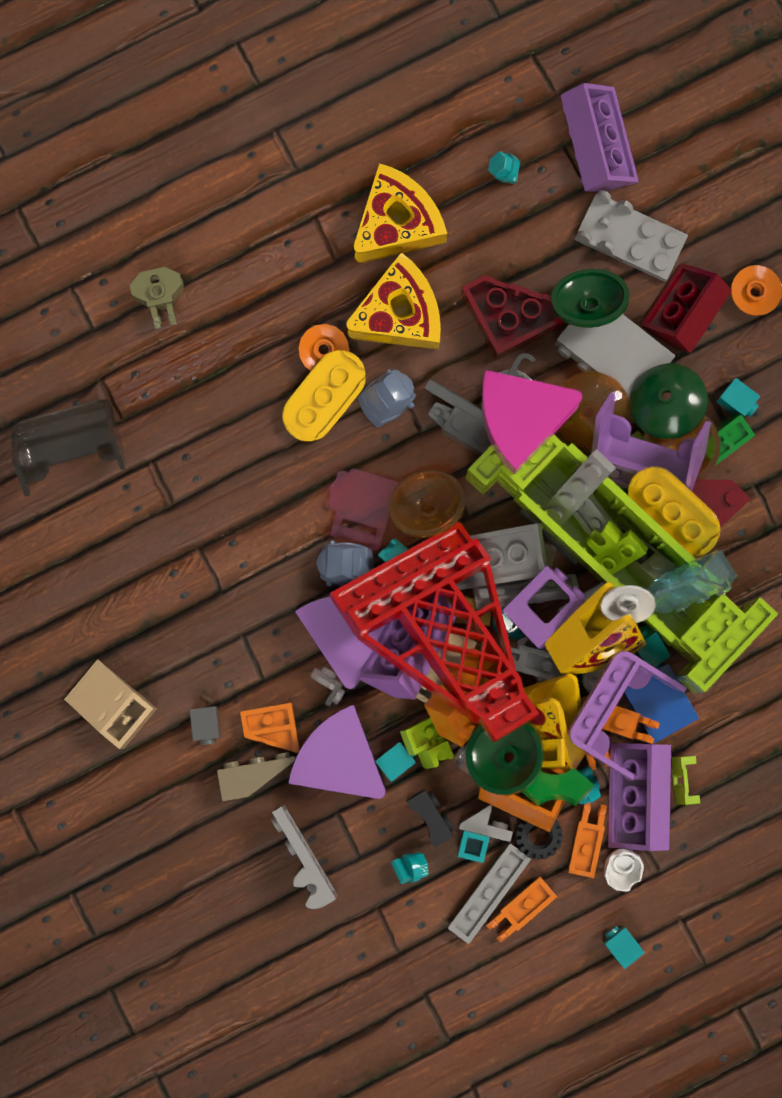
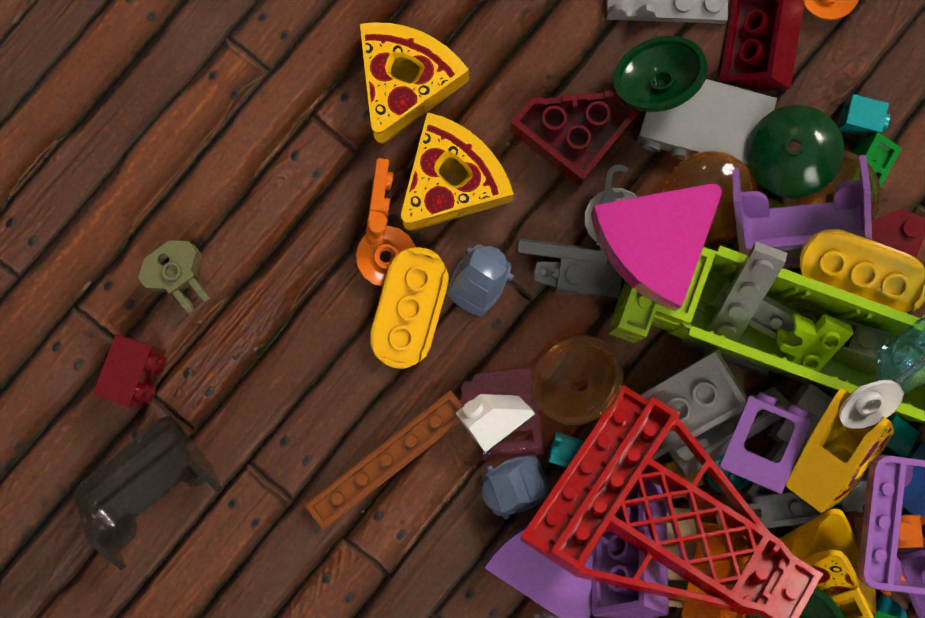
camera: 25 degrees left, 0 degrees up
none -> dark red brick [93,334,167,408]
none -> dark orange tile [304,390,464,531]
none -> orange hinge [365,158,393,247]
none -> white slope [456,394,535,452]

